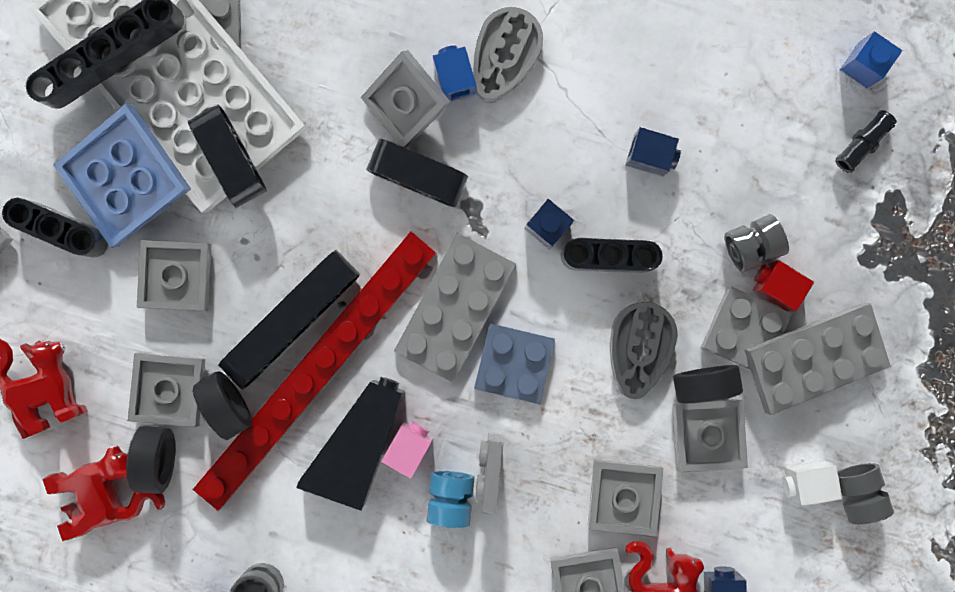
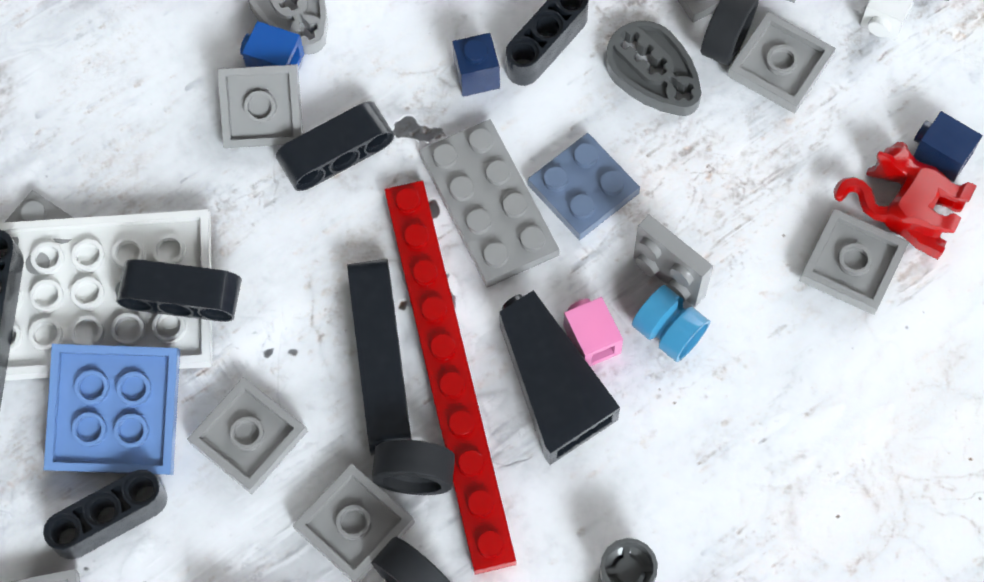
camera: 50 degrees left, 20 degrees down
light grey plate [587,460,663,537] -> none

